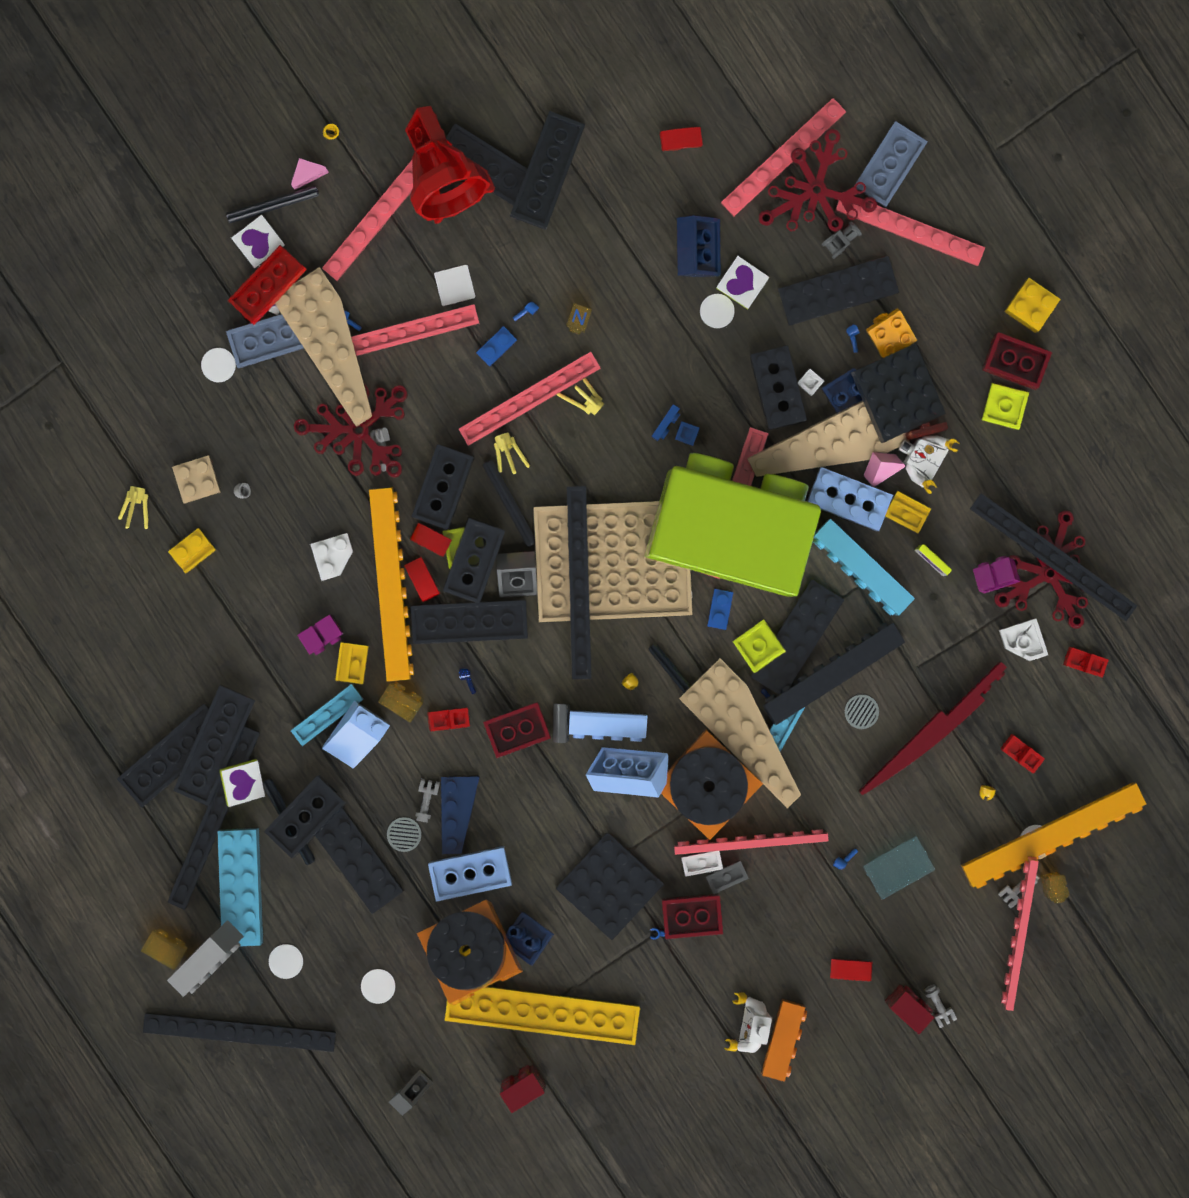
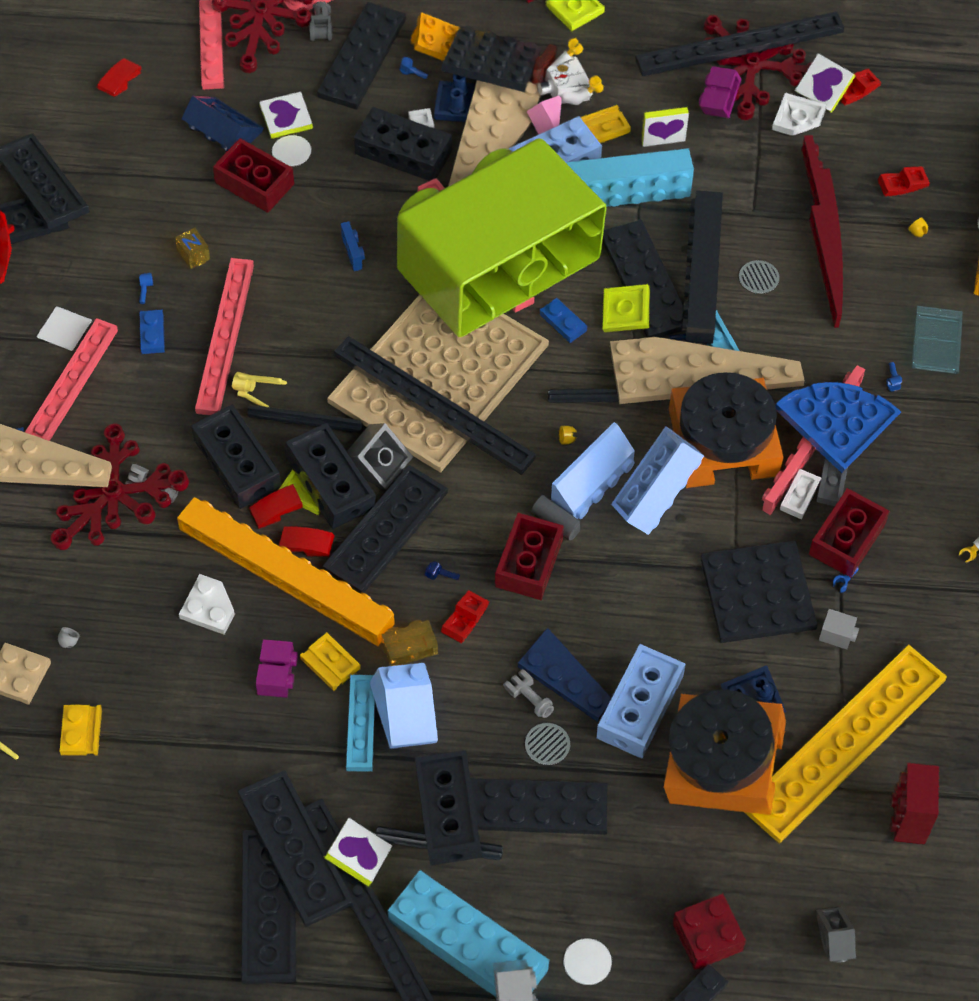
camera: 55 degrees left, 30 degrees down
white sticker [361,969,395,1004] -> none
light yellow plant [557,378,604,415] -> none
blue plate [675,421,699,446] -> none
none -> dark red brick [213,138,294,213]
none -> dark red brick [673,894,746,970]
none -> blue plate [775,382,901,473]
none -> tile [795,53,855,113]
none -> light grey brick [819,609,859,649]

